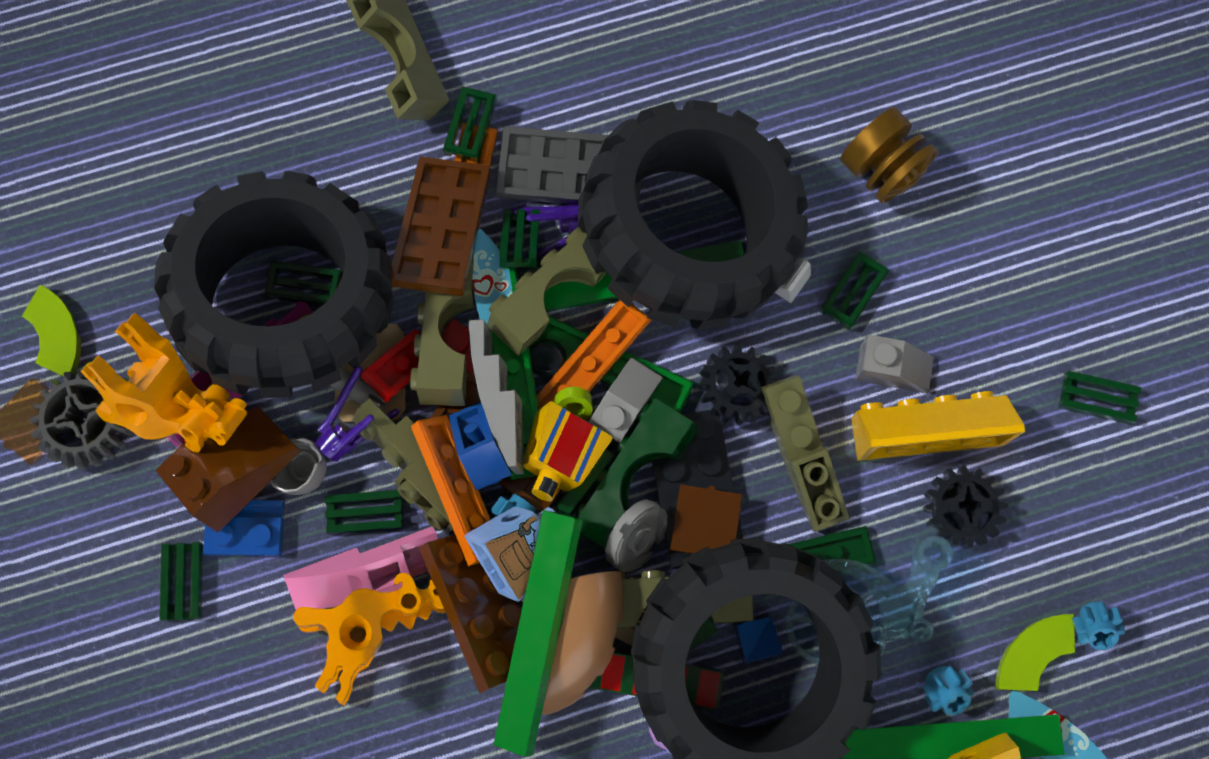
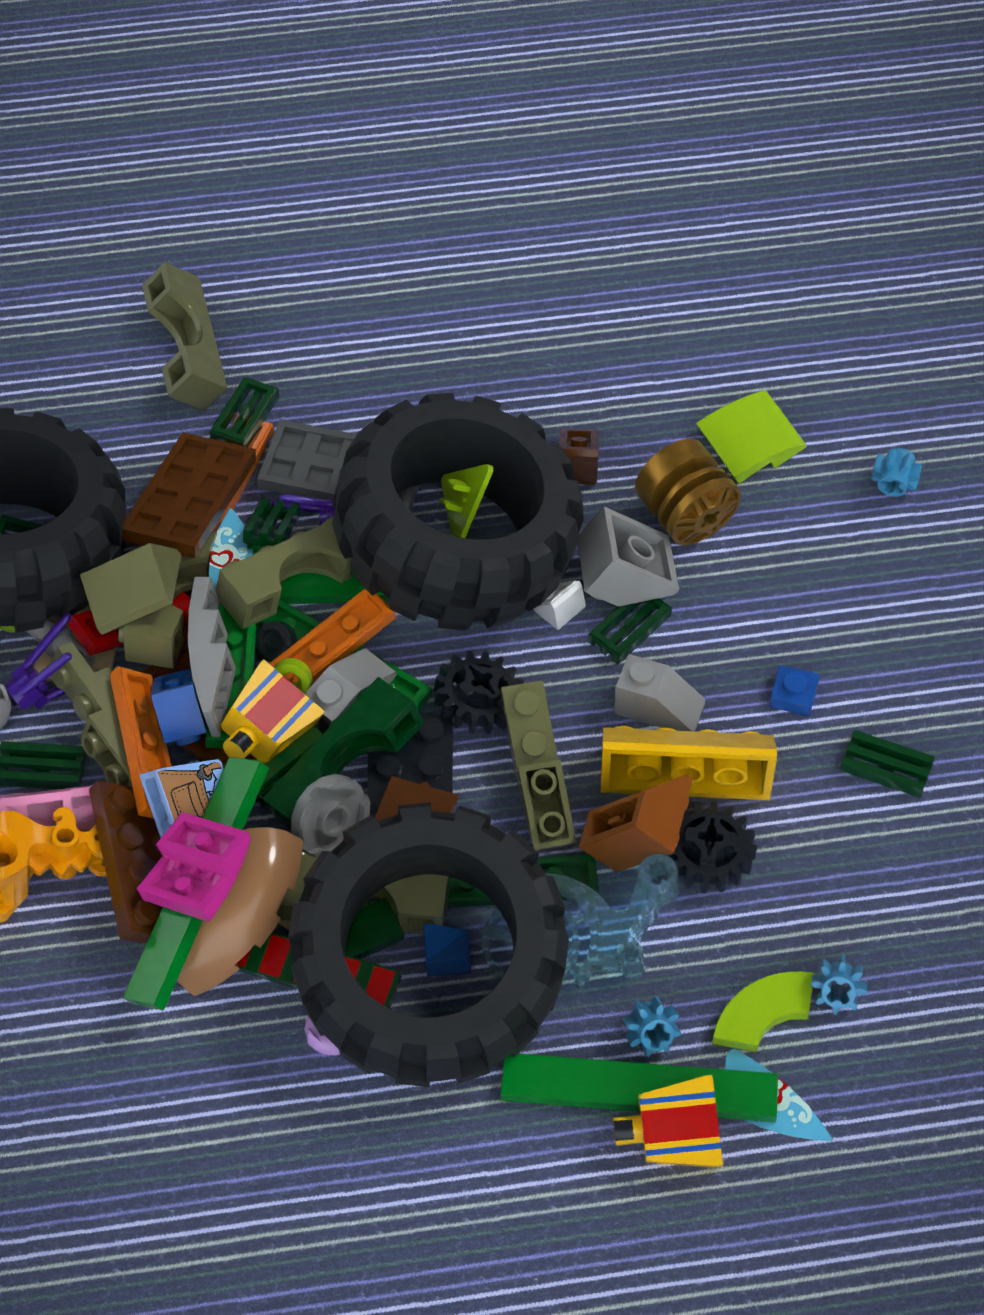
camera: 10 degrees right, 20 degrees down
none -> olive slope [80,543,181,635]
none -> dark pink slope [137,812,251,922]
none -> lime piece [439,464,493,538]
none -> reddish brown slope [559,428,599,485]
none -> light grey slope [578,506,679,607]
none -> dark orange slope [579,775,693,872]
none -> lime slope [696,390,807,484]
none -> blue plate [769,665,820,716]
none -> dark azure gear [871,448,922,497]

